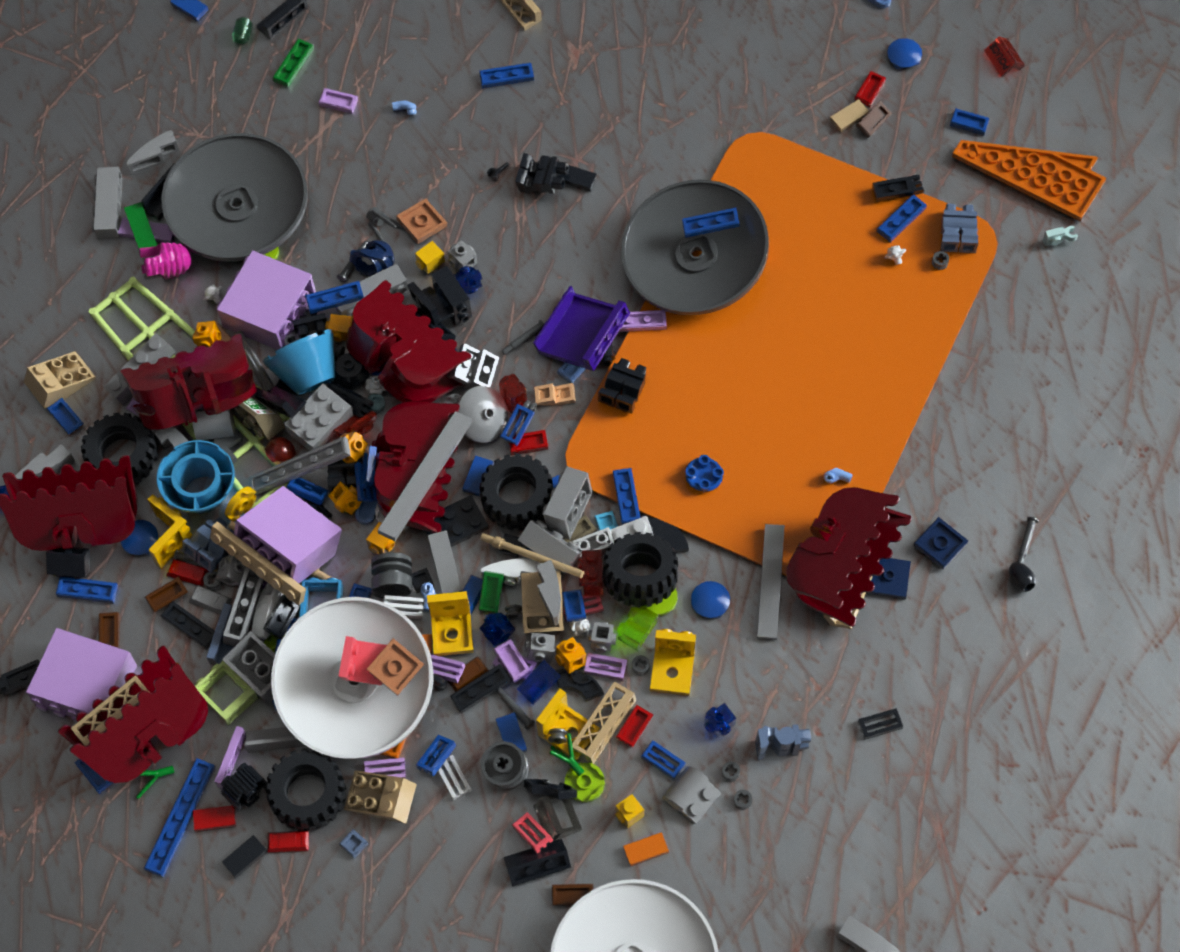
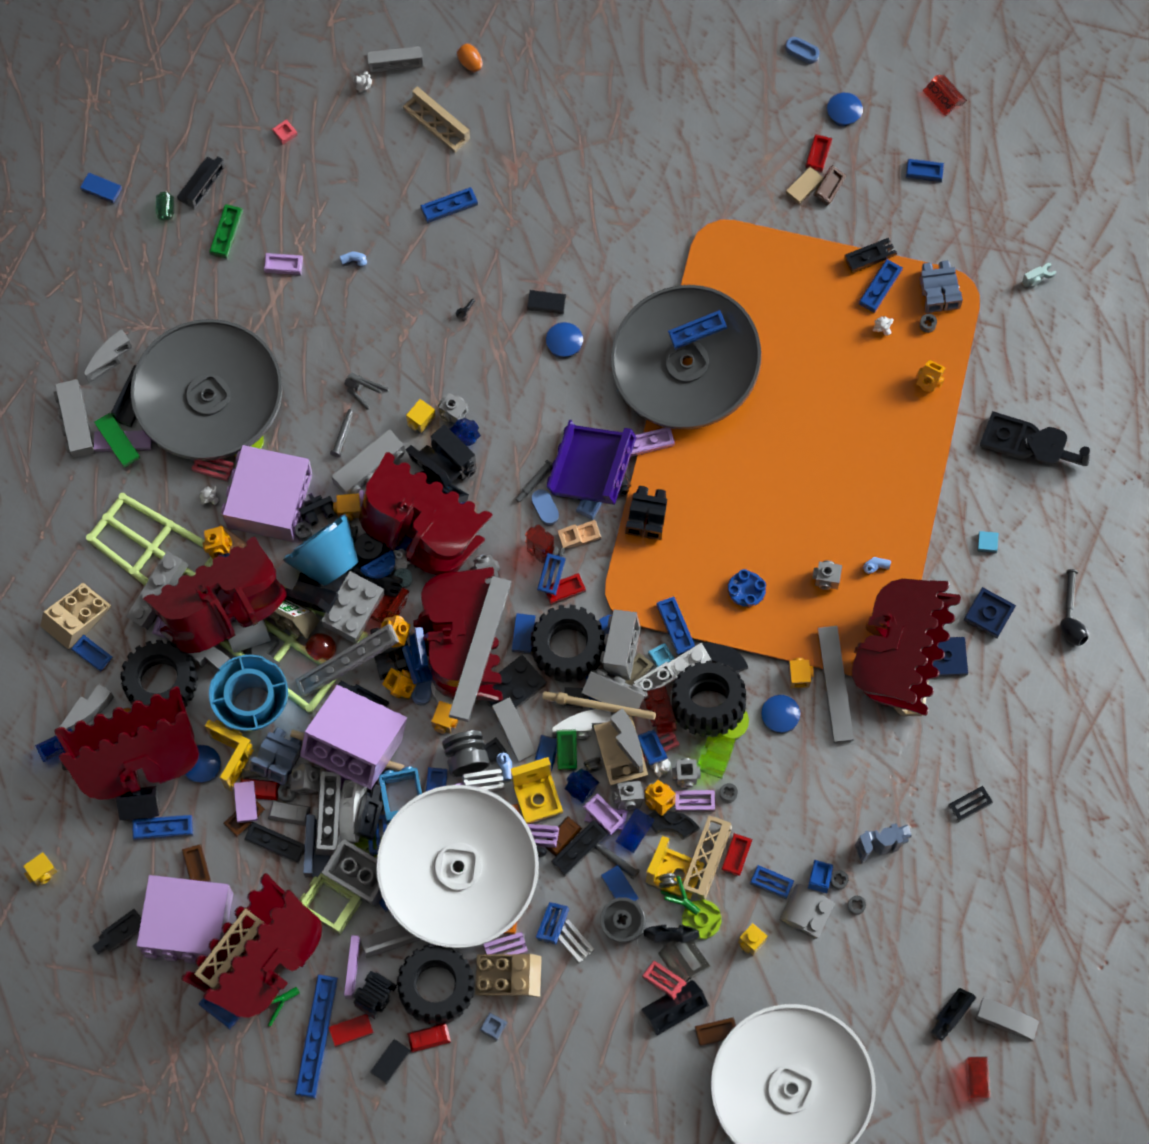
camera: 15 degrees left, 5 degrees up
dark pink hair [139,242,192,280] -> none
tan plate [210,522,306,606] -> none
yellow tile [225,486,256,522] -> none
light grey axle [234,331,274,392] -> none
blue tile [287,477,329,505] -> none
blue tile [305,281,364,314] -> none
coral bracket [339,636,387,686] -> none
dark blue helmet [349,240,395,277] -> none
nougat tile [366,638,424,696] -> none
nougat tile [396,199,447,244] -> none
light grey brick [451,343,499,390] -> none
light grey dish [457,386,508,443] -> none
black hips [515,153,569,194] -> none
orange tile [623,832,669,867] -> none
yellow bracket [650,629,696,696] -> none
clear blue brick [704,703,737,738] -> none
orange wing [952,140,1106,222] -> none
none -> coral tile [191,459,234,482]
none -> lavender tile [234,781,258,823]
none -> blue tile [360,550,395,578]
none -> medium blue tile [532,489,559,525]
none -> blue dish [546,322,583,357]
none -> light orange brick [788,658,814,689]
none -> blue tile [808,860,833,894]
none -> light grey brick [812,560,842,590]
none -> light orange brick [916,360,946,392]
none -> black hinge [931,988,976,1041]
none -> medium azure tile [977,531,999,553]
none -> black plate [980,411,1090,466]

